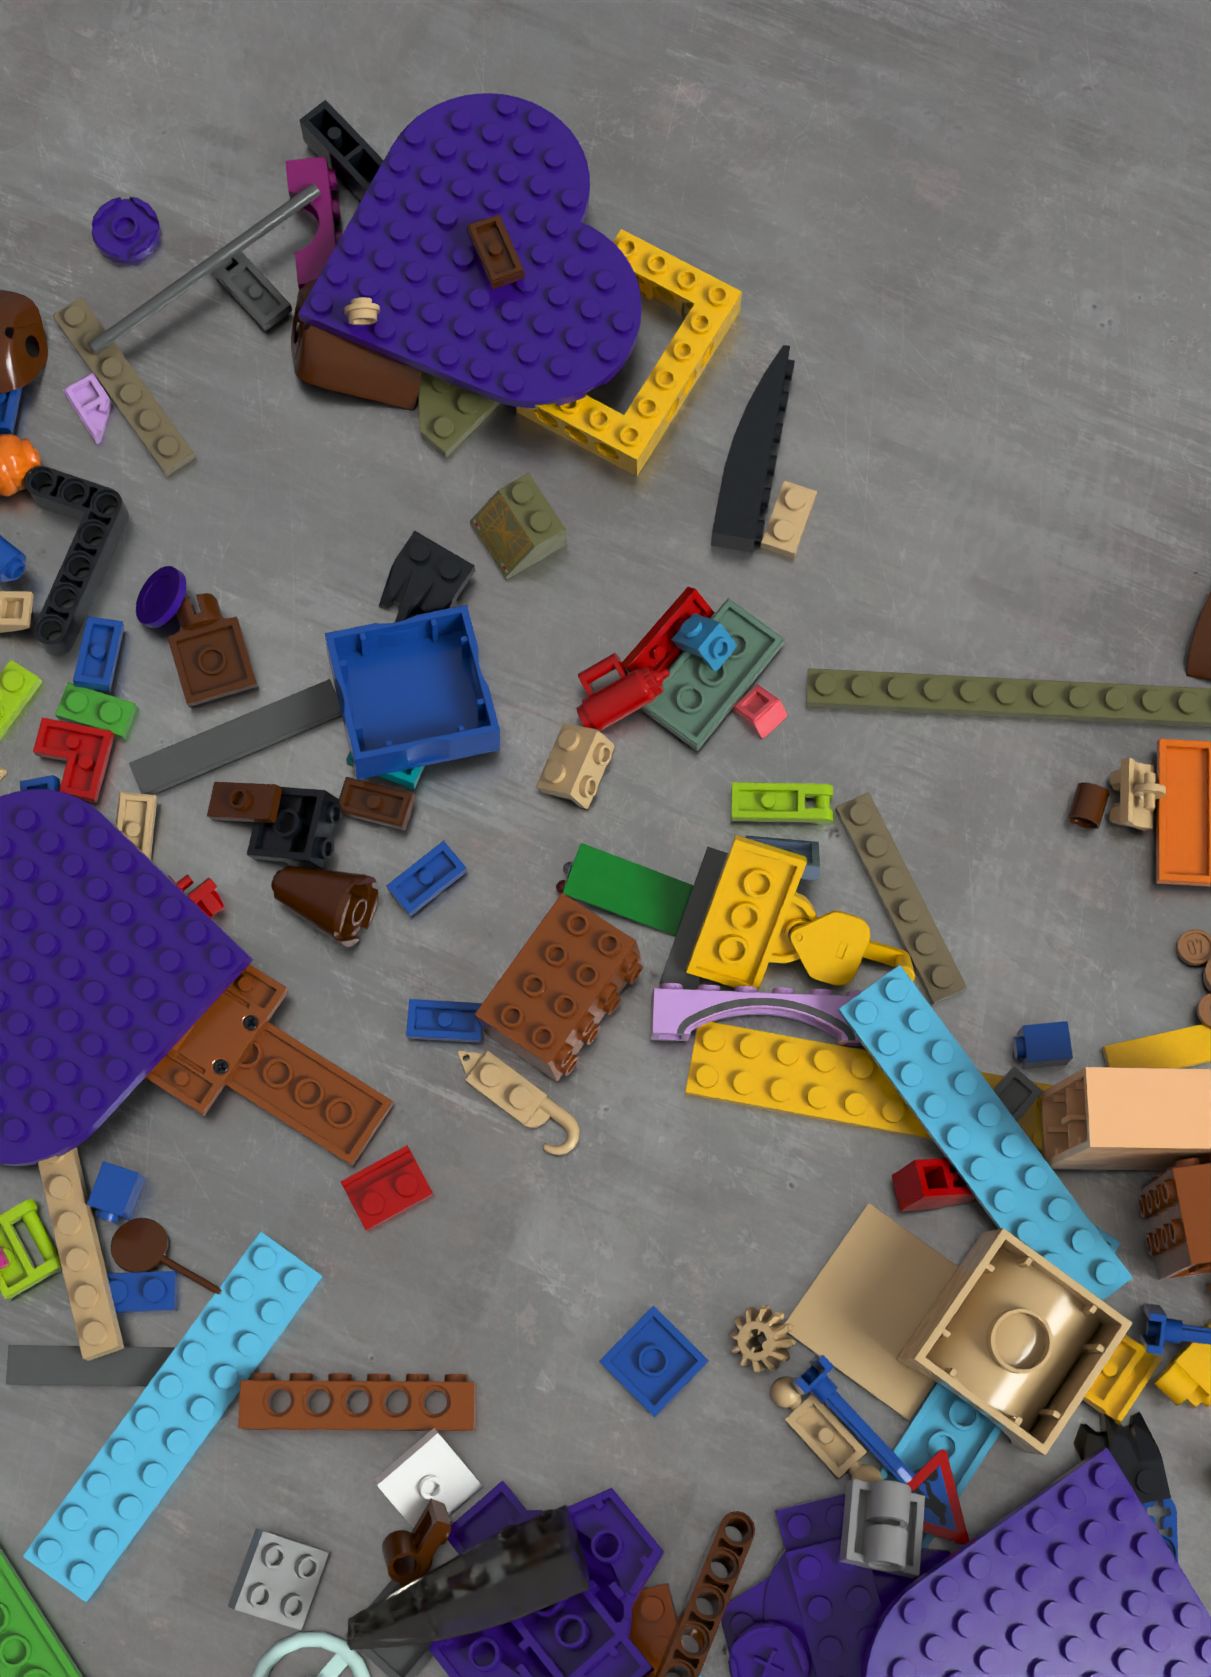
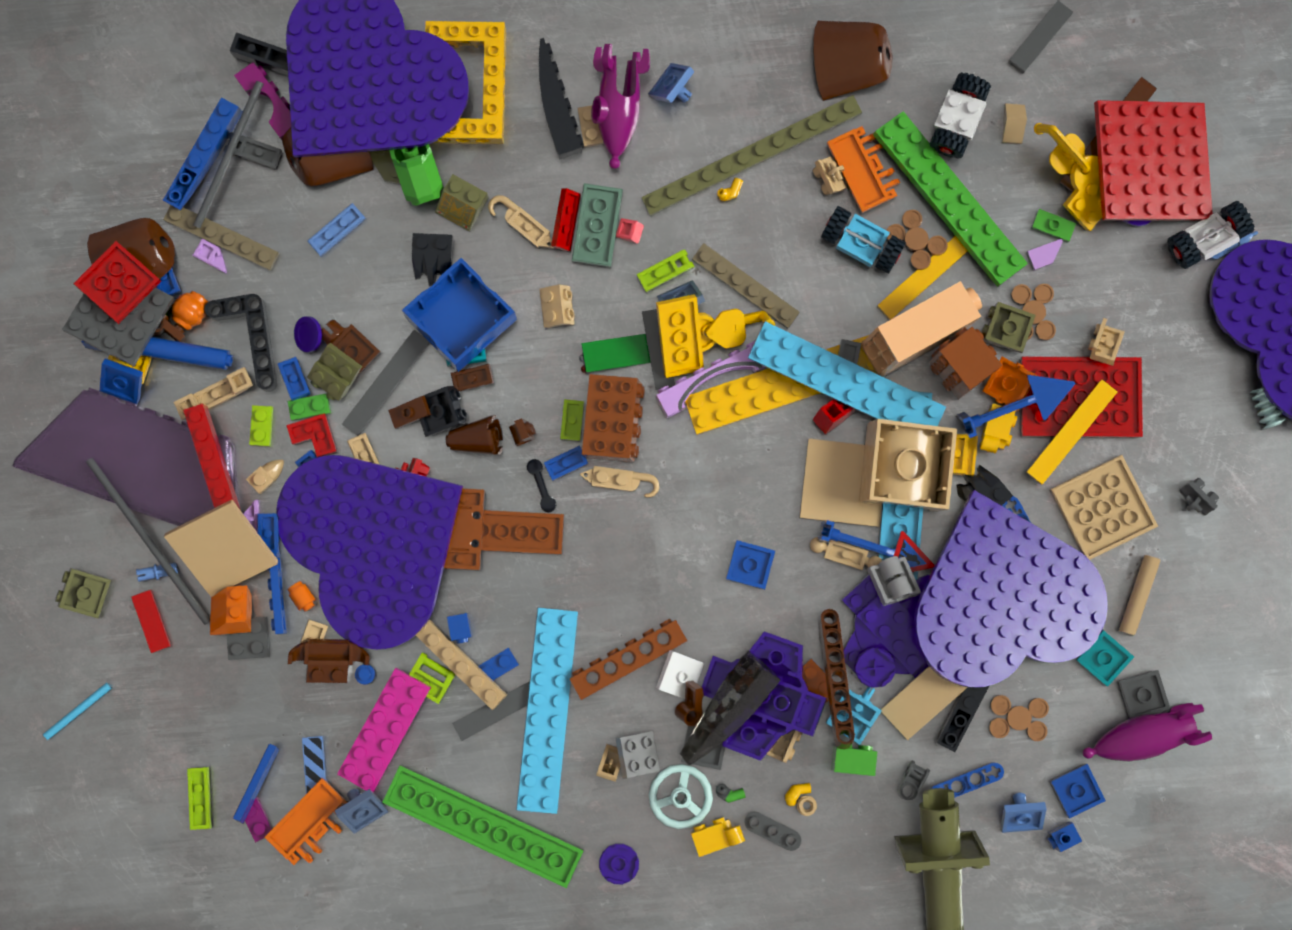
camera: 30 degrees left, 10 degrees up
dark purple tile [92,197,161,263] -> none
reddish brown piece [111,1218,222,1294] -> none
red plate [340,1145,434,1232] -> none
tan plate [344,297,380,325] -> none
blue plate [386,840,467,917] -> none
reddish brown plate [466,214,525,290] -> none
red piece [576,653,670,731] -> none
dark azure bracket [671,613,737,671] -> none
tan gear [728,1305,796,1373] -> none
blue brick [1013,1021,1073,1069] -> none
reddish brown beam [1067,782,1109,829] -> none
none -> blue slope [163,97,243,210]
none -> medium blue tile [307,203,366,257]
none -> olive plate [307,343,362,401]
none -> bright green brick [389,144,444,206]
none -> tan plate [488,195,554,249]
none -> reddish brown plate [509,418,536,446]
none -> black bar [526,459,557,513]
none -> lime plate [560,399,584,441]
none -> magenta piece [591,44,650,169]
none -> tan slope [596,744,621,782]
none -> medium blue tile [648,63,695,103]
none -> yellow arm [717,178,743,201]
none -> plate [821,206,906,274]

